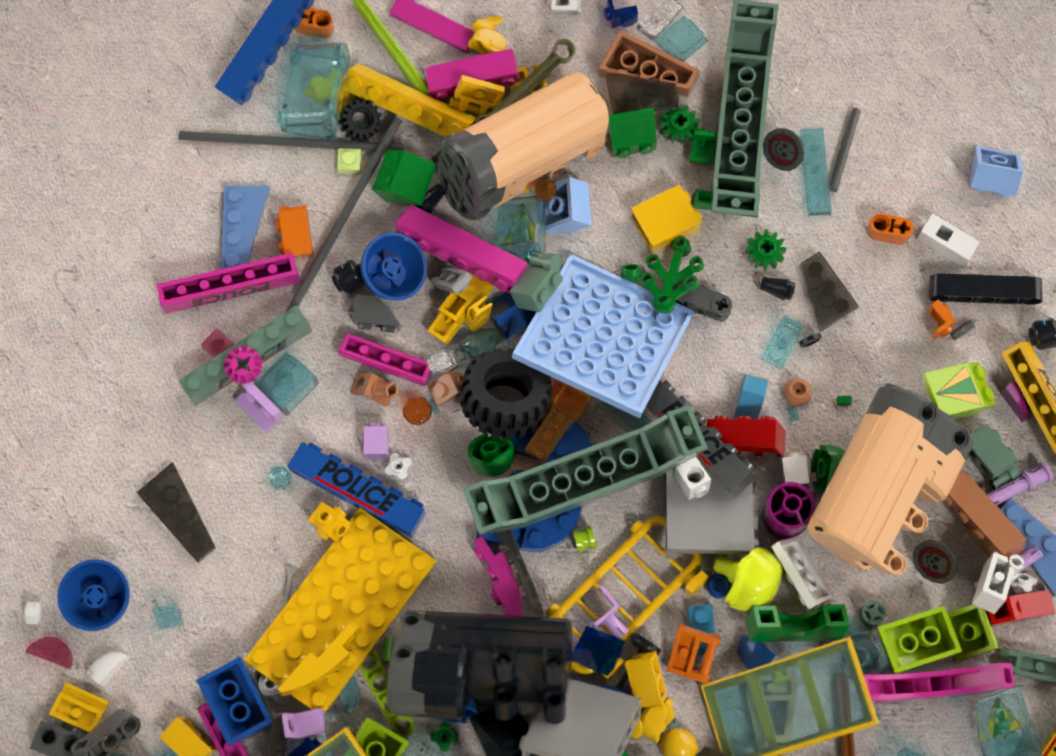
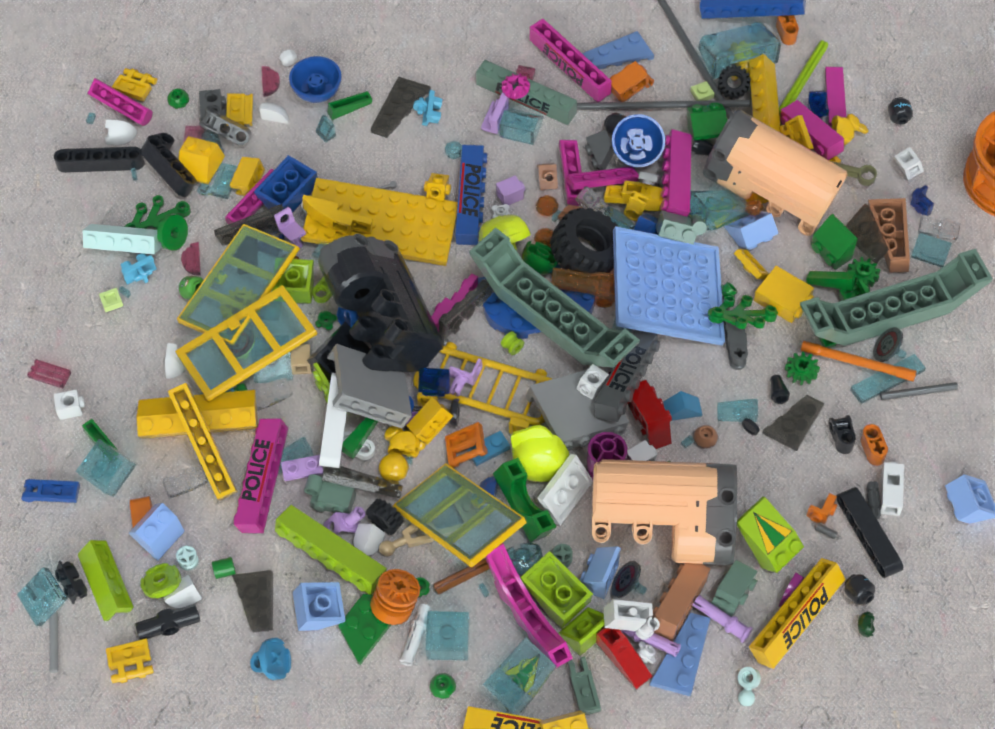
camera: 65 degrees right, 15 degrees down
none -> green piece [327,91,372,120]
none -> medium azure hips [413,90,443,126]
none -> neon yellow piece [479,214,531,250]
none -> clear orange plate [534,228,553,248]
none -> dark pink tile [566,167,639,190]
none -> light blue slope [580,546,621,599]
none -> yellow plate [734,249,769,280]
none -> orange piece [801,340,917,382]
none -> green piece [806,271,855,291]
none -> clear blue bracket [808,90,829,118]
none -> black piece [829,415,856,454]
none -> dark grey axle [867,481,881,519]

